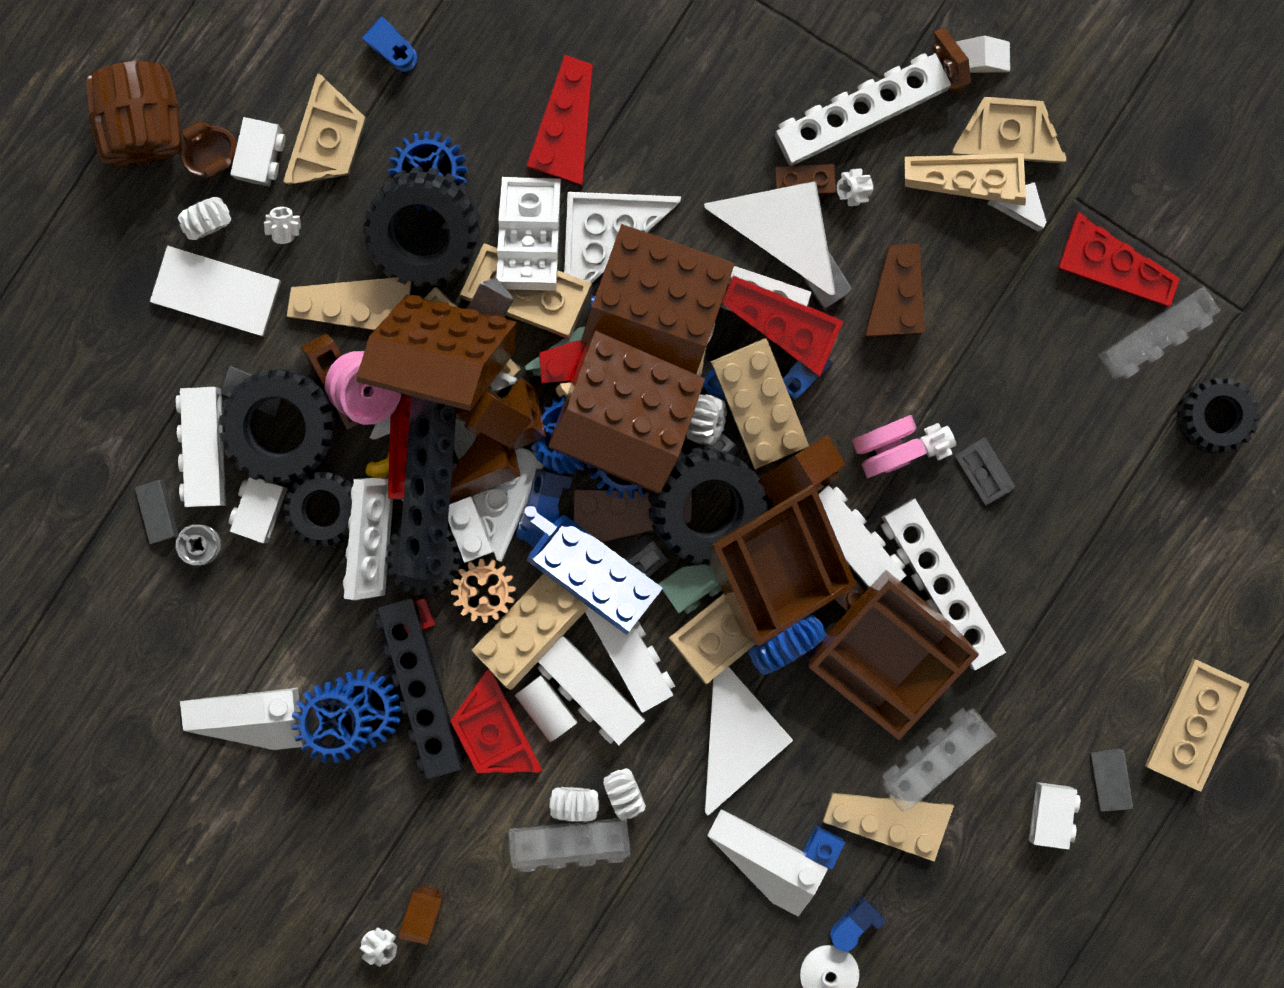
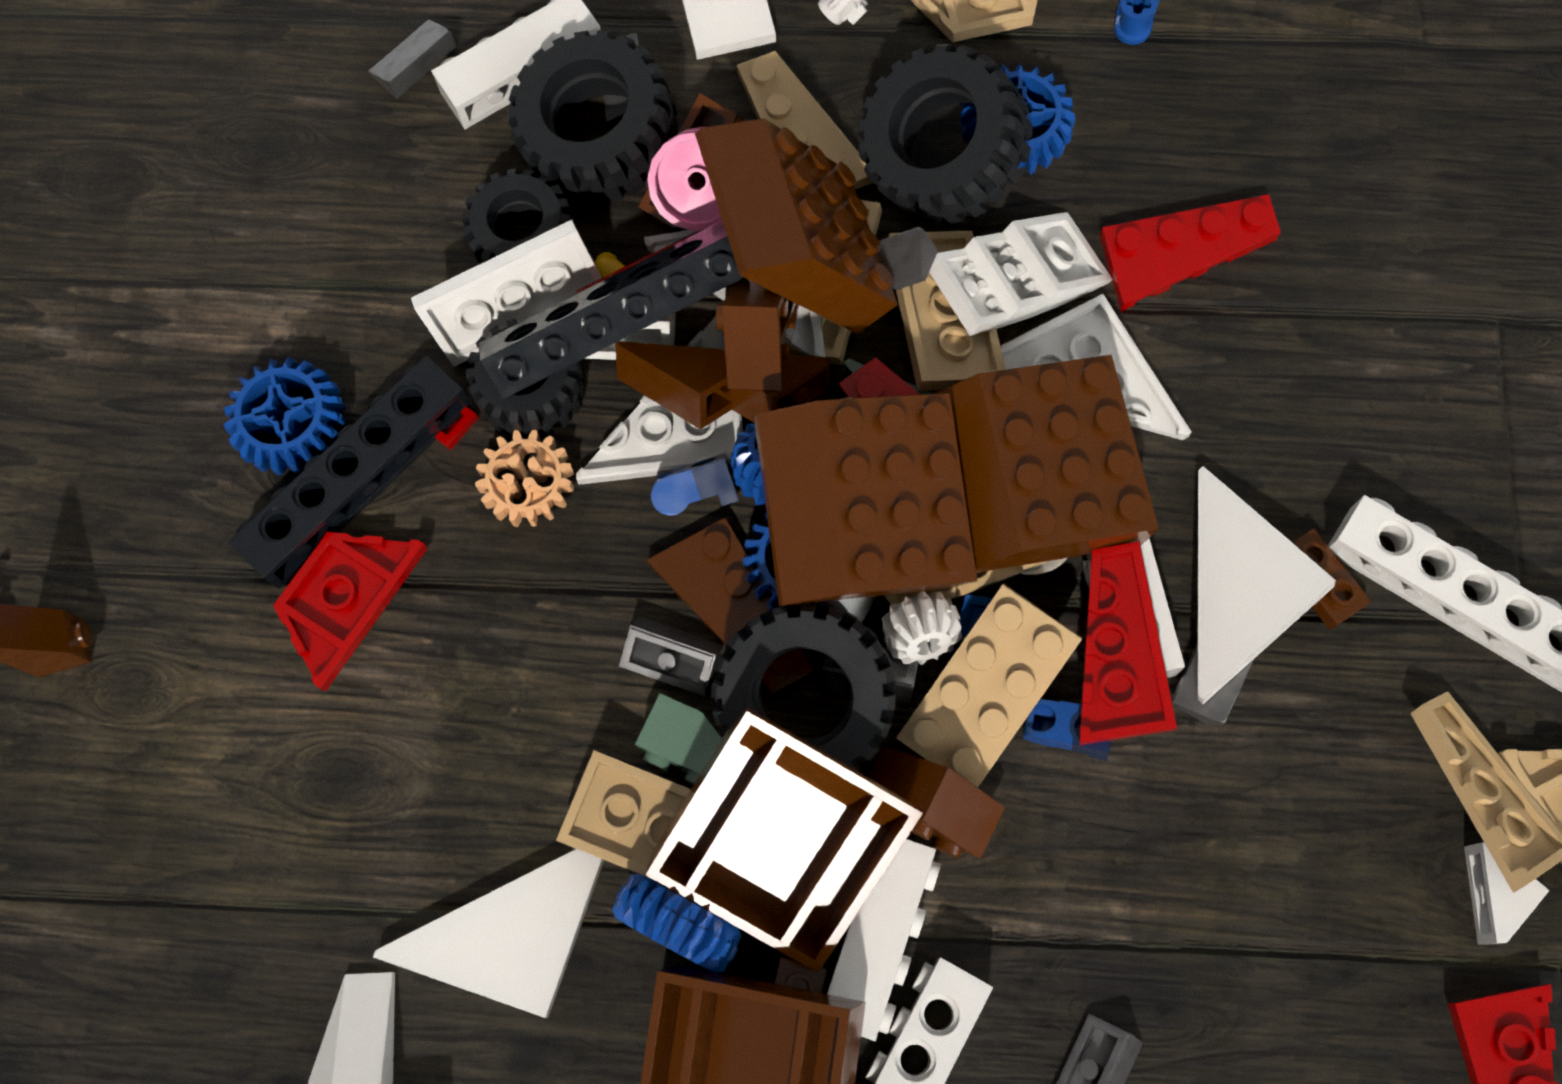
camera: 65 degrees right, 15 degrees down
light grey wheel [176,525,221,565] -> none
white wedge [180,688,304,750] -> none
white brick [229,477,288,543] -> none
blue gear [291,682,373,763] -> none
white brick [448,497,494,563] -> none
tan plate [472,574,589,690] -> none
clear brick [508,818,631,872] -> none
white brick [514,674,578,742] -> none
hinge [516,506,663,635] -> none
white brick [537,635,645,745] -> none
white gear [549,787,599,822] -> none
white brick [585,608,675,713] -> none
white gear [603,768,646,820] -> none
white gear [837,168,873,206] -> none
bright pink wheel [851,415,927,478] -> none
reddish brown wedge [862,244,925,339] -> none
white gear [920,423,956,460] -> none

